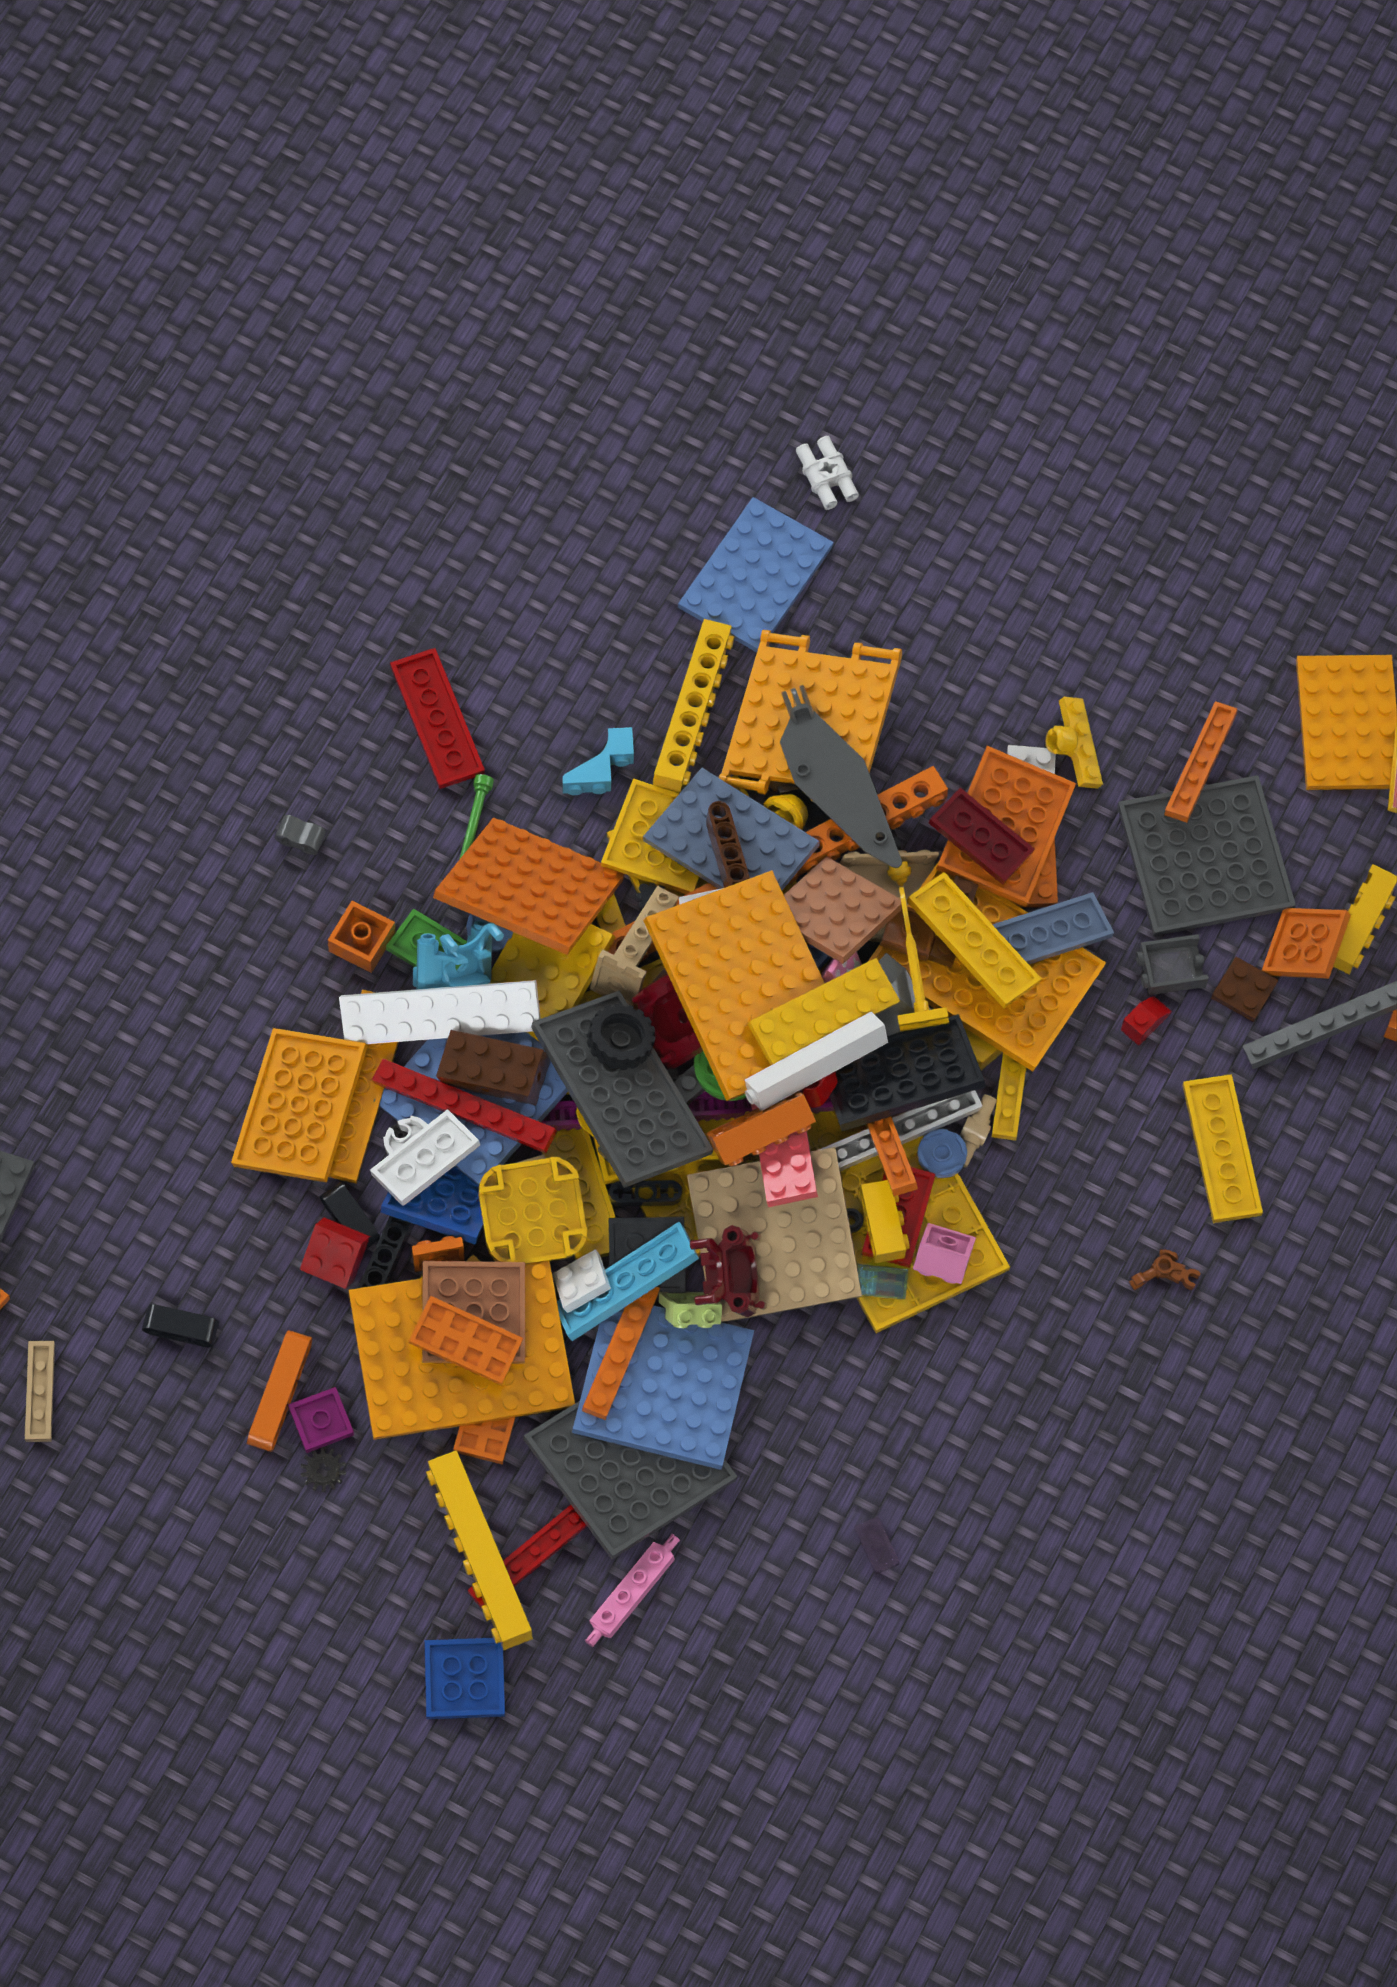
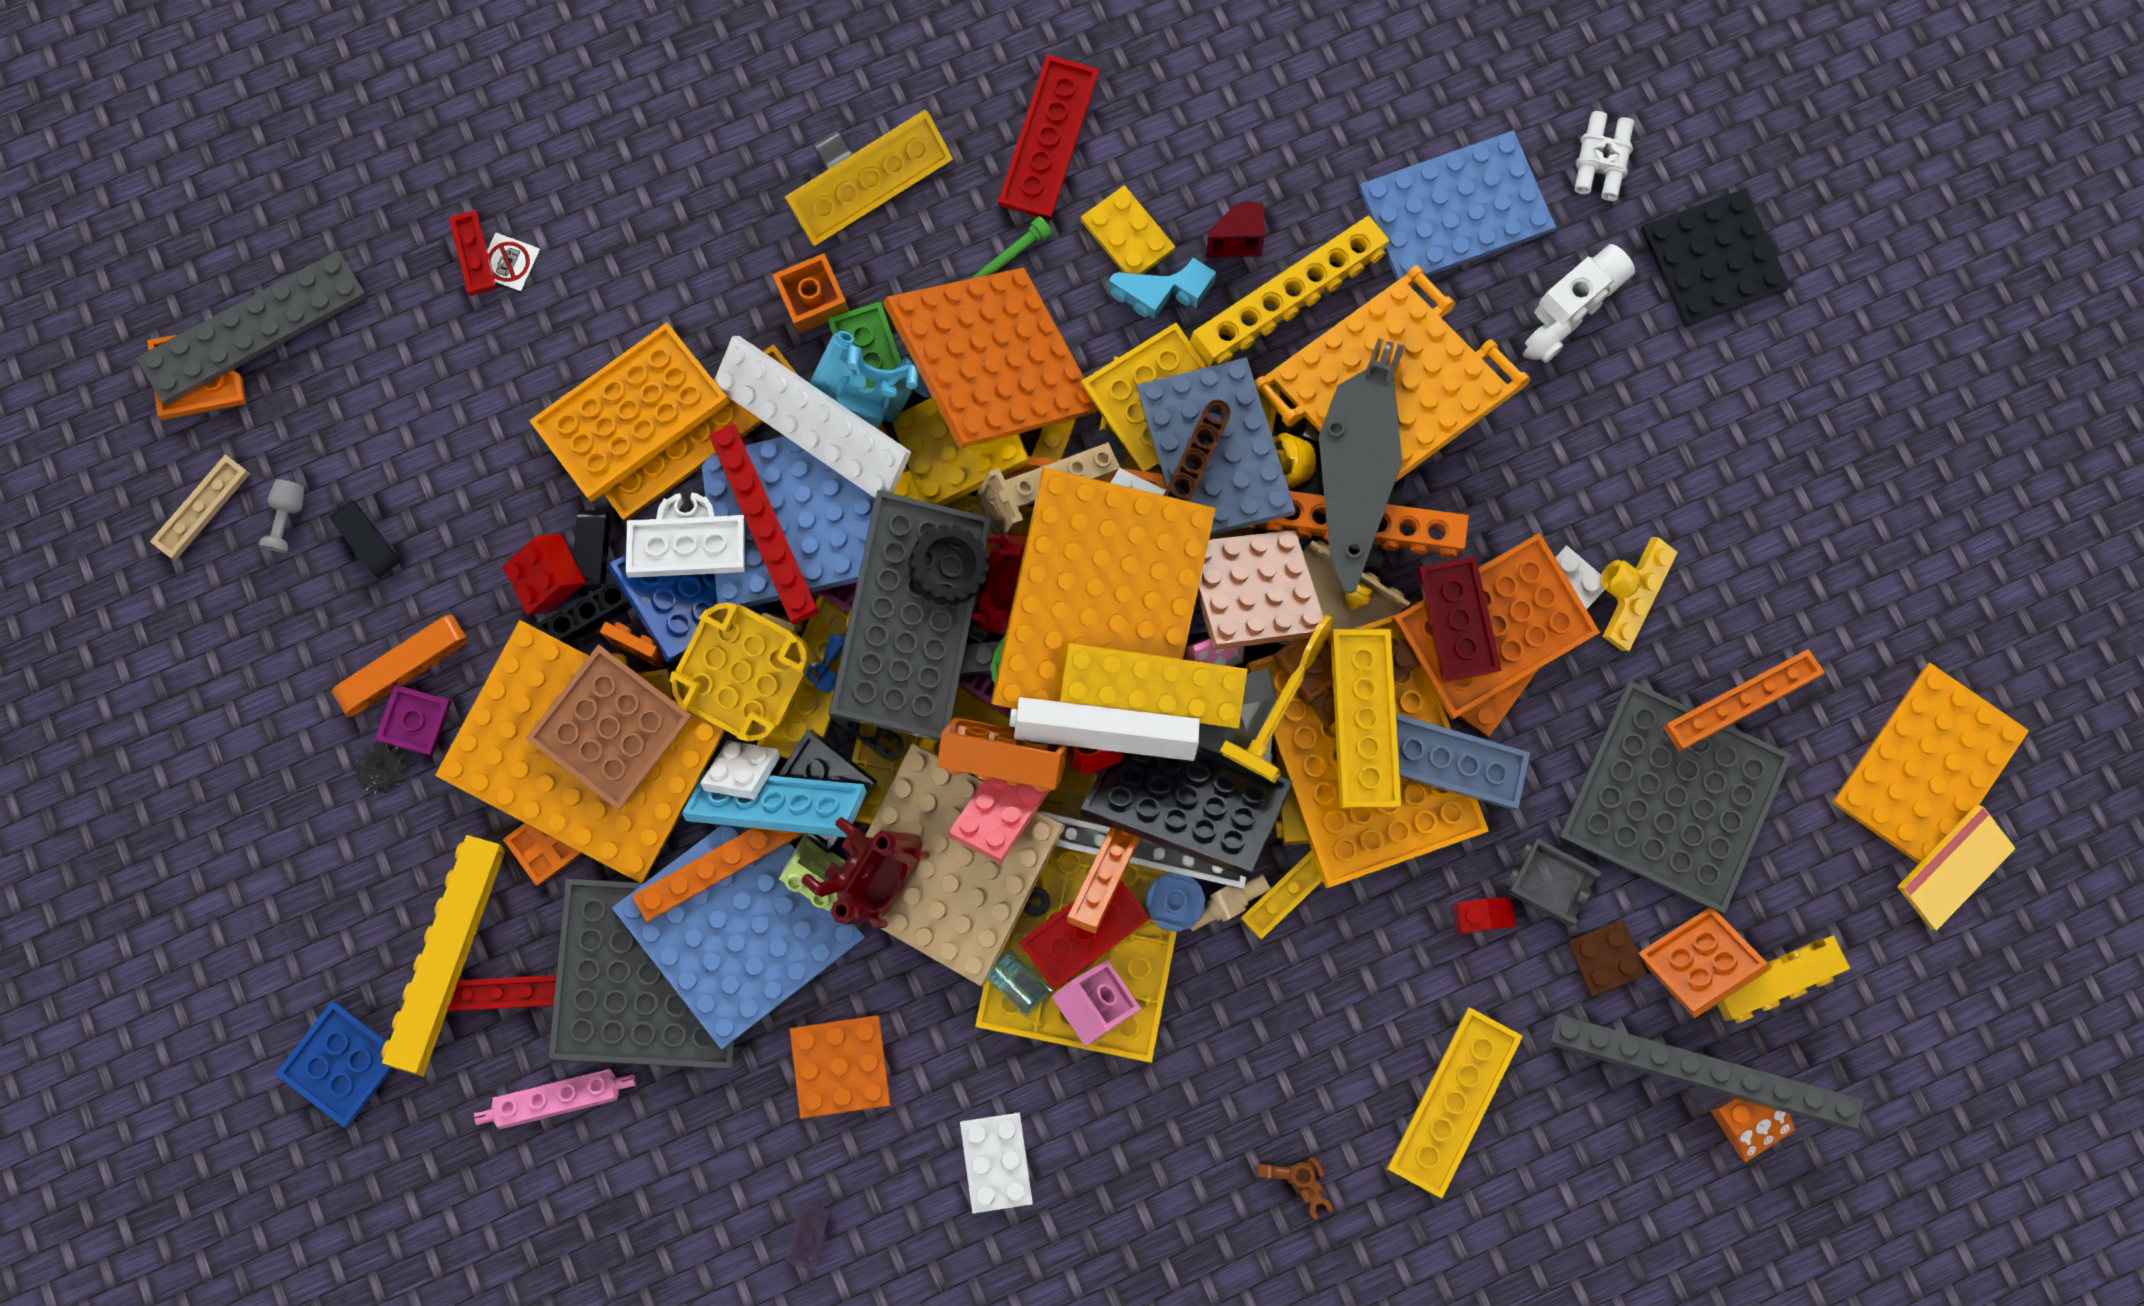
camera: 45 degrees right, 10 degrees up
orange plate [408,1296,523,1386] -> none
reddish brown brick [436,1030,550,1106] -> none
yellow brick [859,1180,909,1263] -> none
none -> light grey piece [258,479,304,553]
none -> red plate [449,210,497,296]
none -> sticker [488,233,540,291]
none -> yellow plate [784,110,953,246]
none -> orange plate [790,1015,891,1119]
none -> blue piece [806,635,845,693]
none -> white plate [960,1113,1033,1214]
none -> yellow plate [1081,185,1176,275]
none -> dark red slope [1206,201,1265,258]
none -> white brick [1522,244,1635,363]
none -> black plate [1640,188,1791,327]

